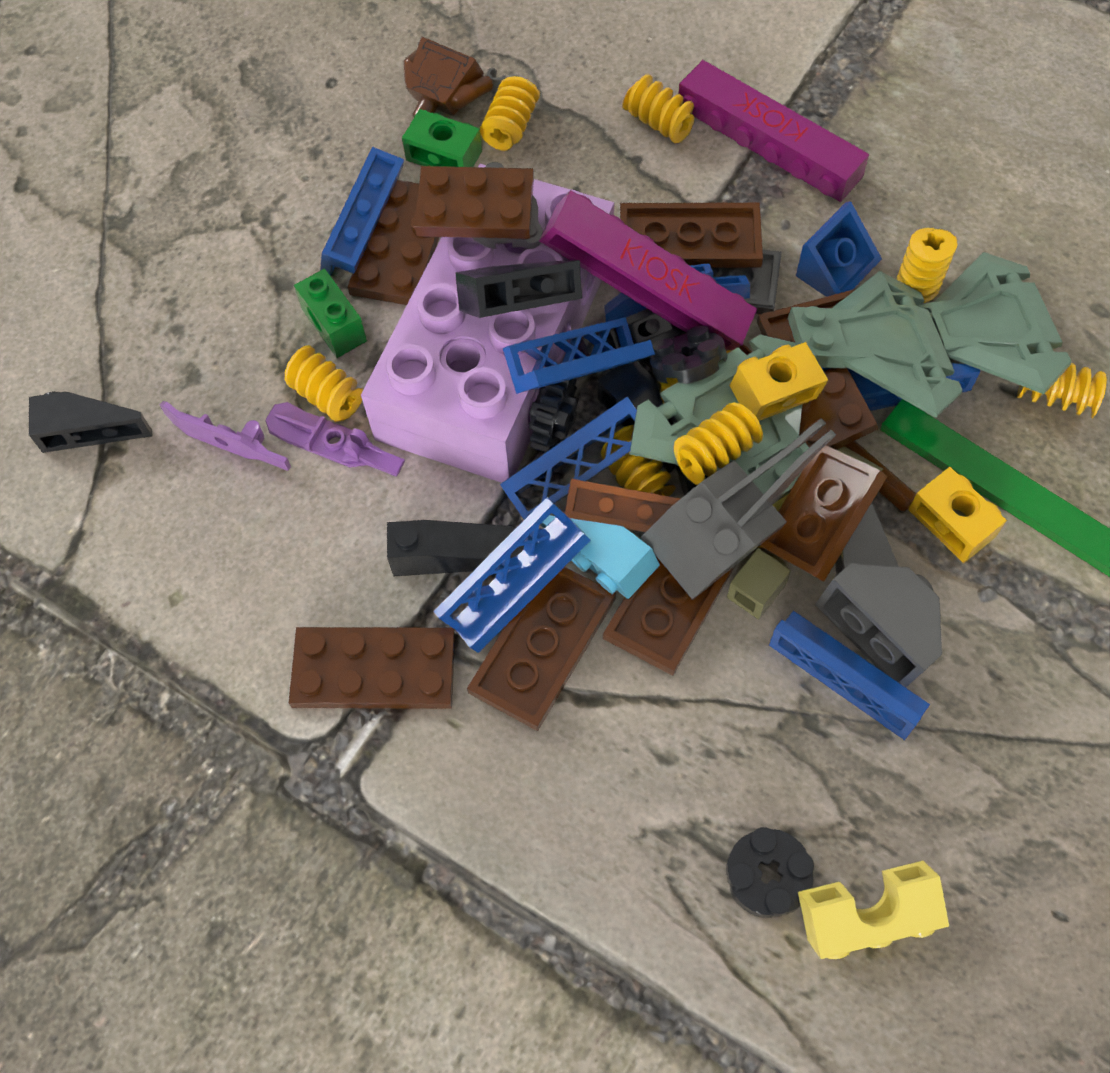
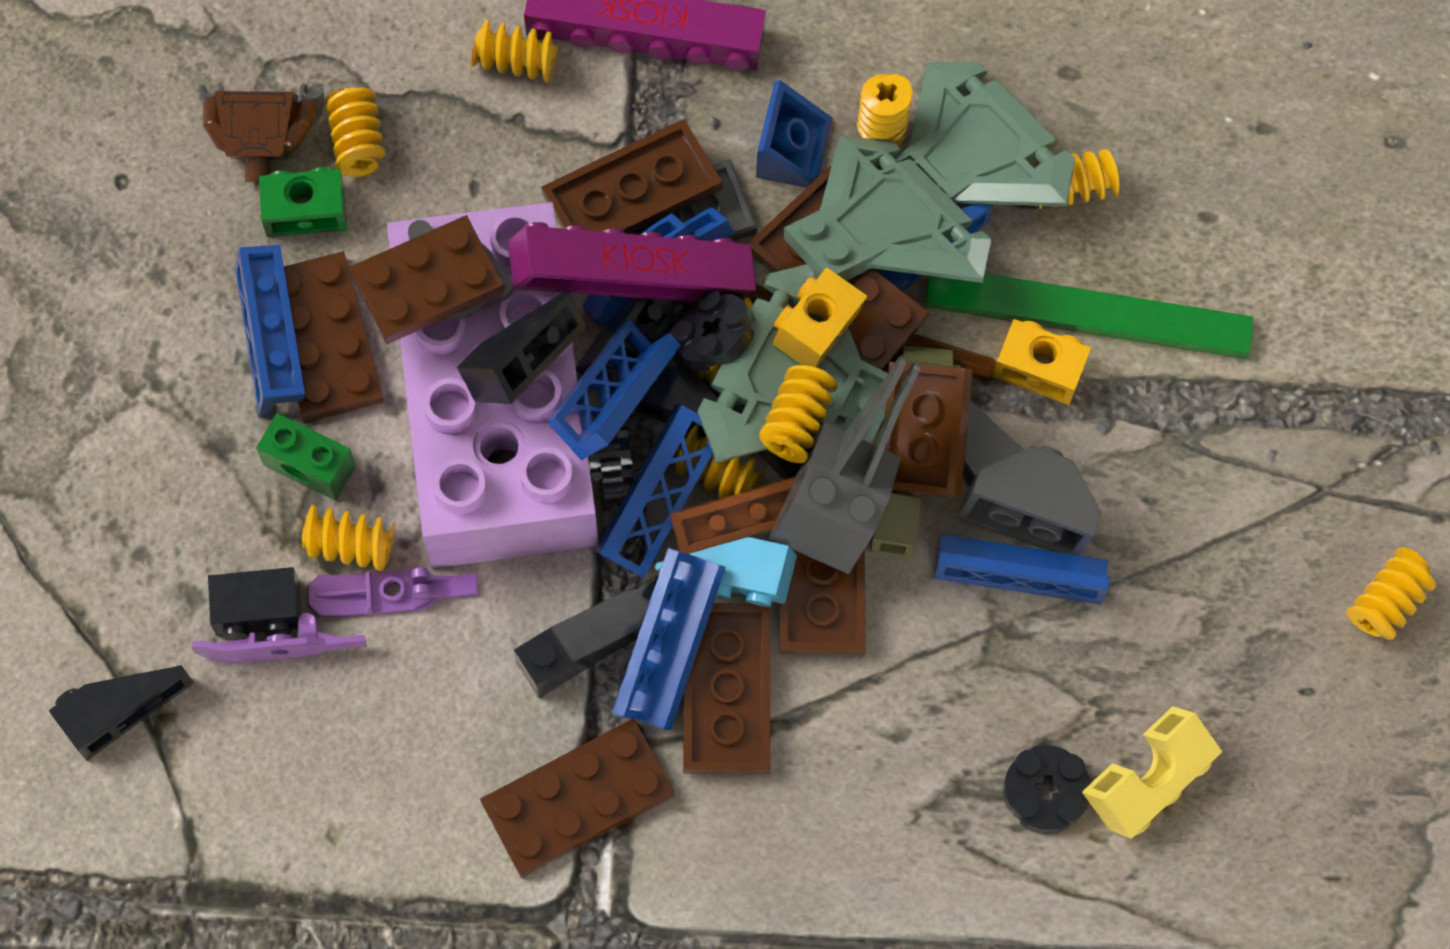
camera: 35 degrees left, 5 degrees up
none -> black brick [208,567,302,641]

